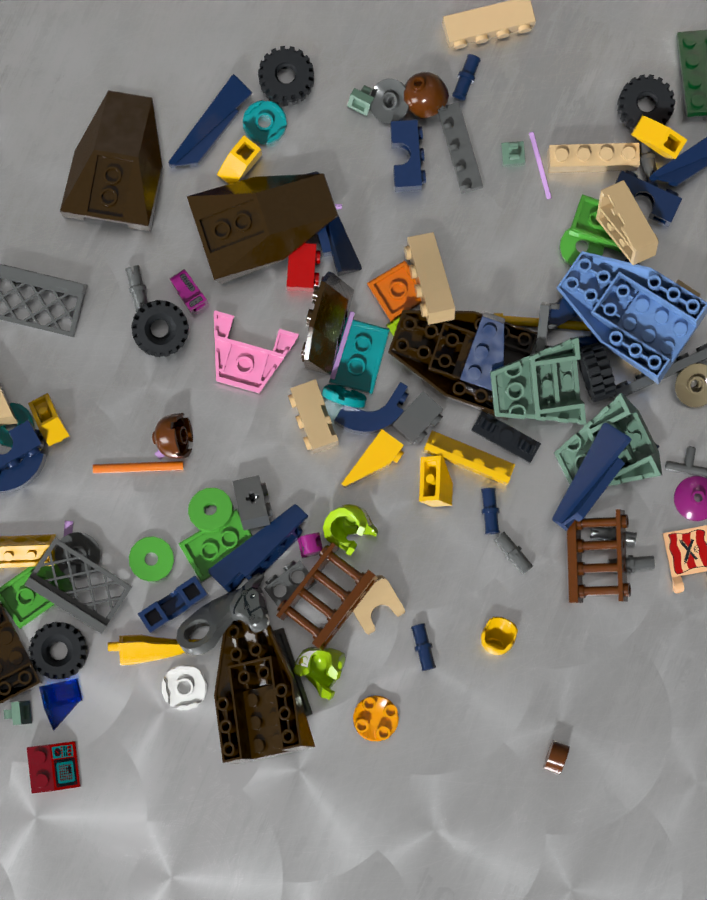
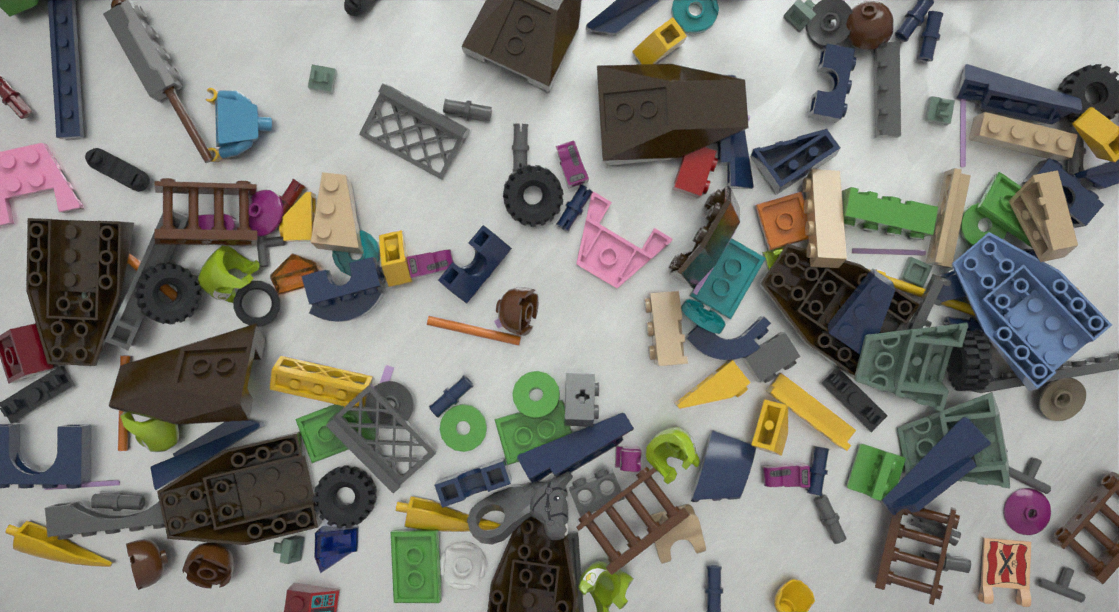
camera: 15 degrees right, 5 degrees up
none -> bright green tile [390,530,442,603]
none -> magenta leg [407,249,453,279]
none -> dark blue pin [429,375,474,418]
none -> dark blue arch [438,225,512,304]
none -> dark grey pin [443,99,492,121]
none -> dark blue pin [555,184,593,232]
none -> dark blue slope [691,430,756,502]
none -> dark blue wedge [750,129,841,194]
none -> magenta leg [763,463,810,488]
none -> bright green wedge [842,187,938,240]
none -> bright green bracket [846,443,906,501]
none -> lavender piece [852,248,926,255]
none -> sand green tile [899,257,933,288]
none -> dark blue pin [918,11,944,62]
none -> tan fence [926,168,971,268]
none -> dark blue wedge [957,64,1082,125]

